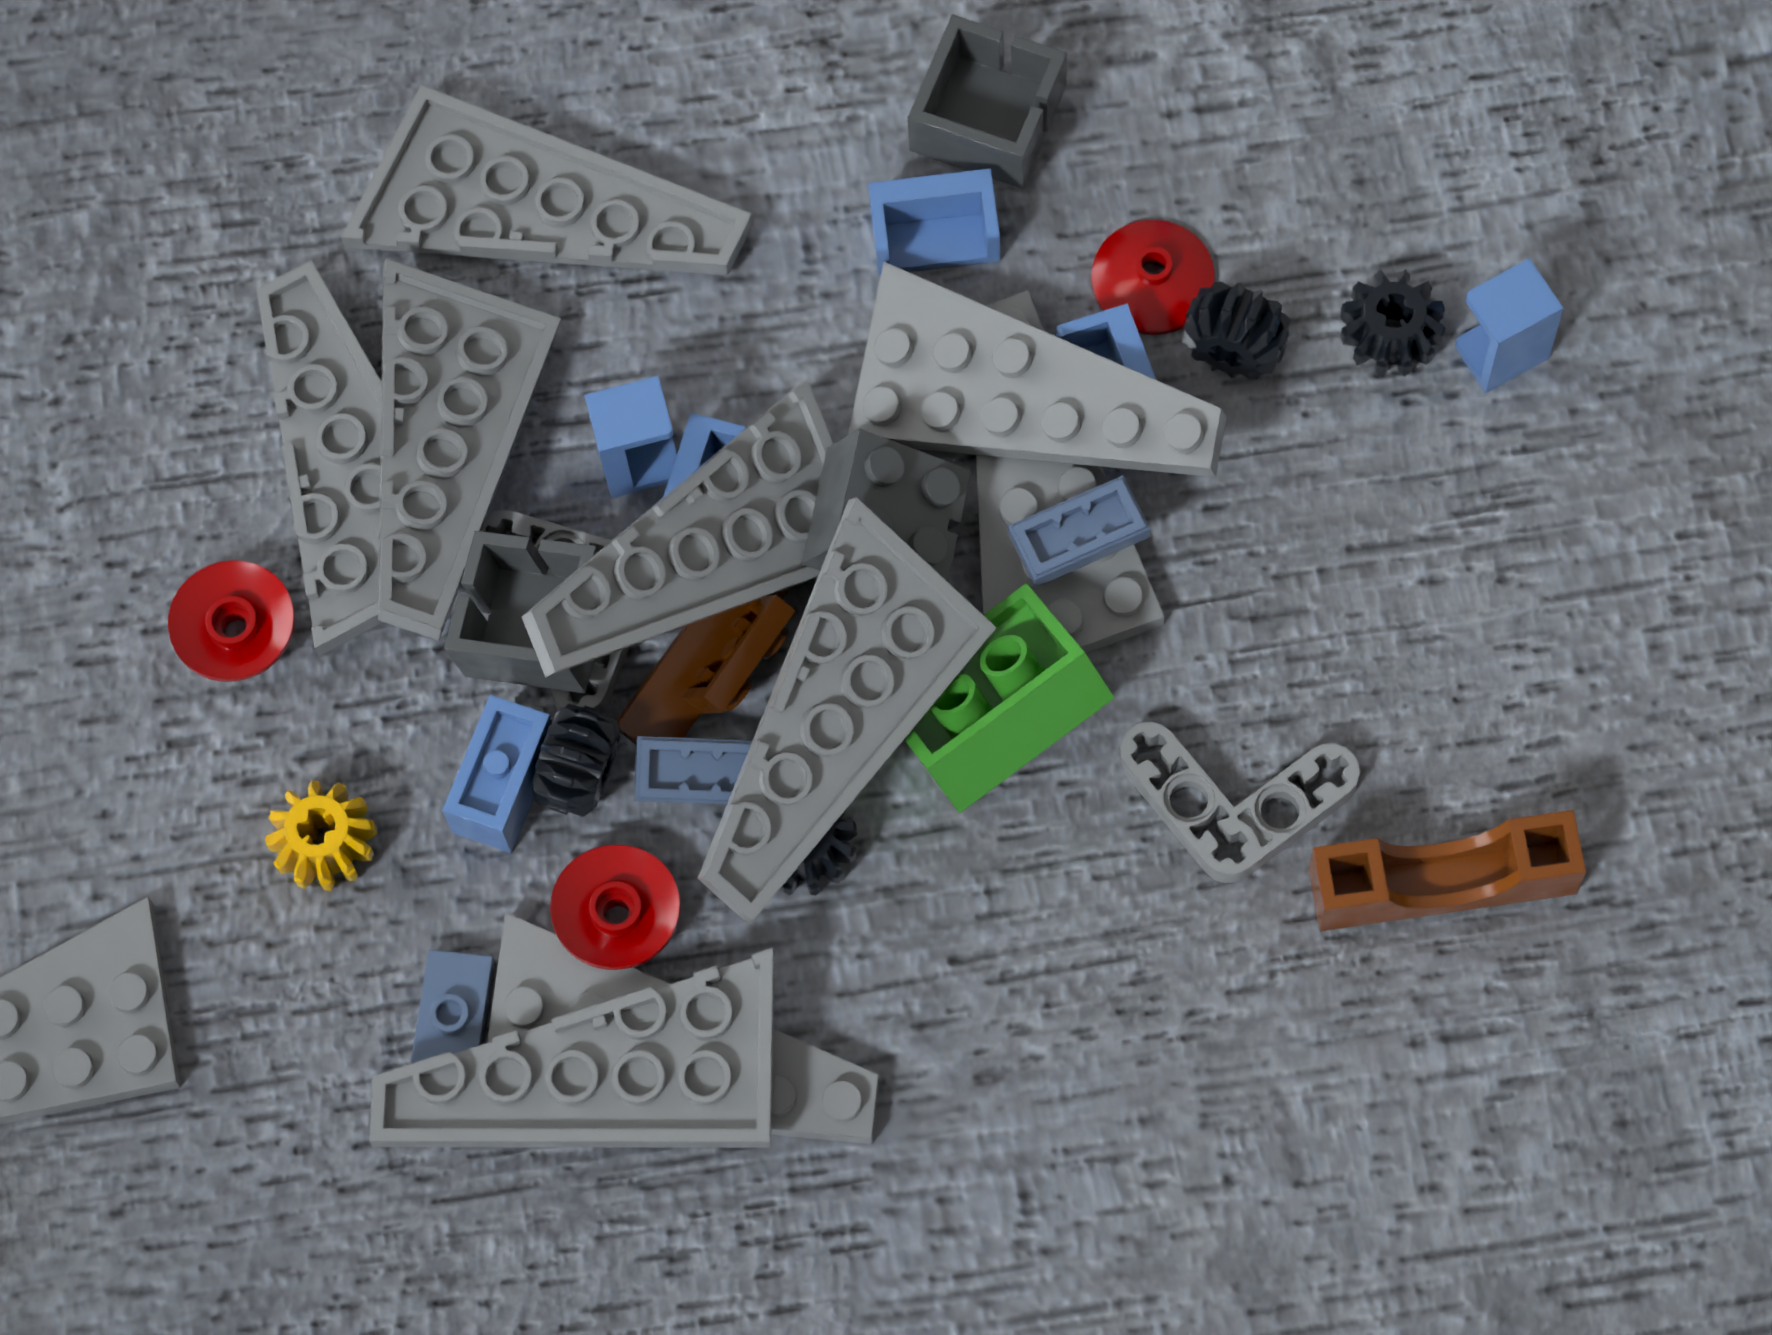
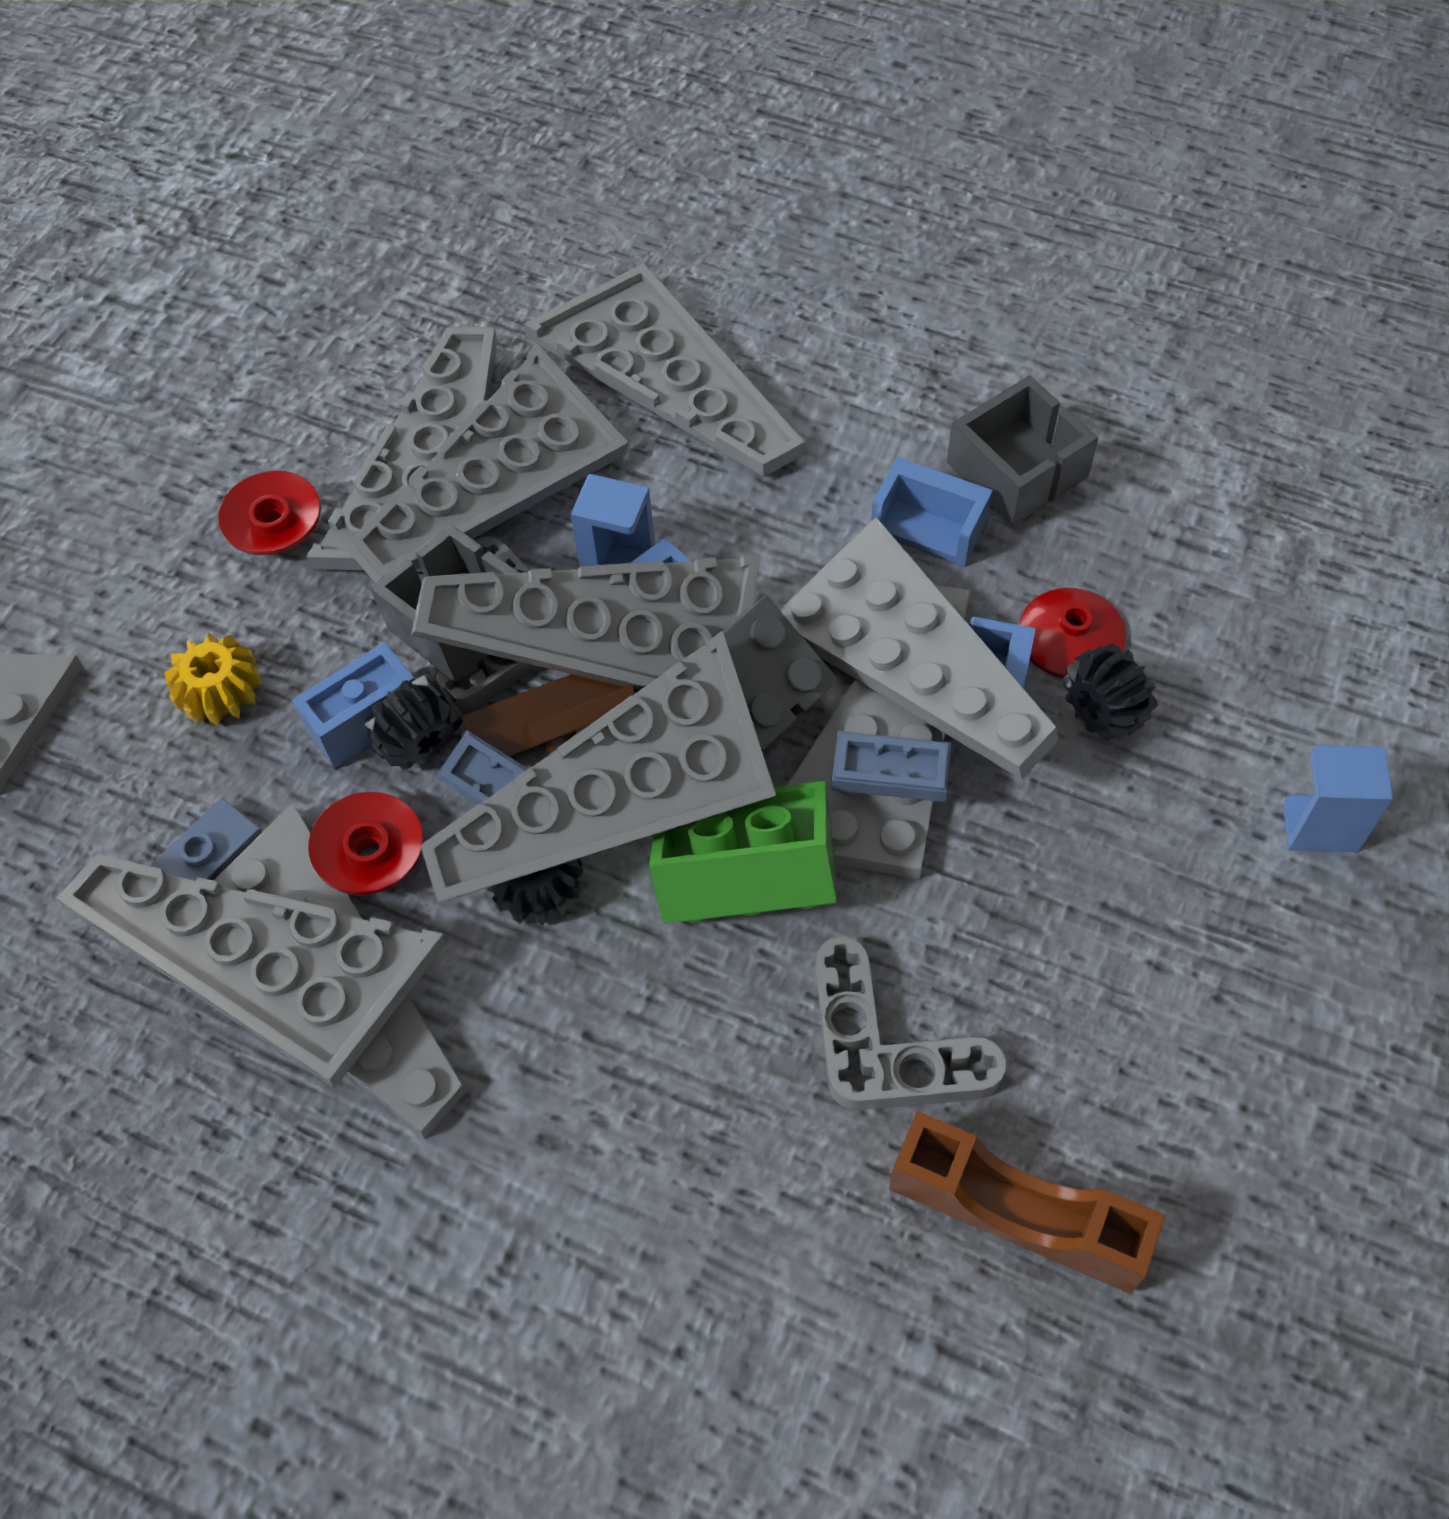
camera: 30 degrees right, 10 degrees down
black gear [1340,269,1446,377] -> none

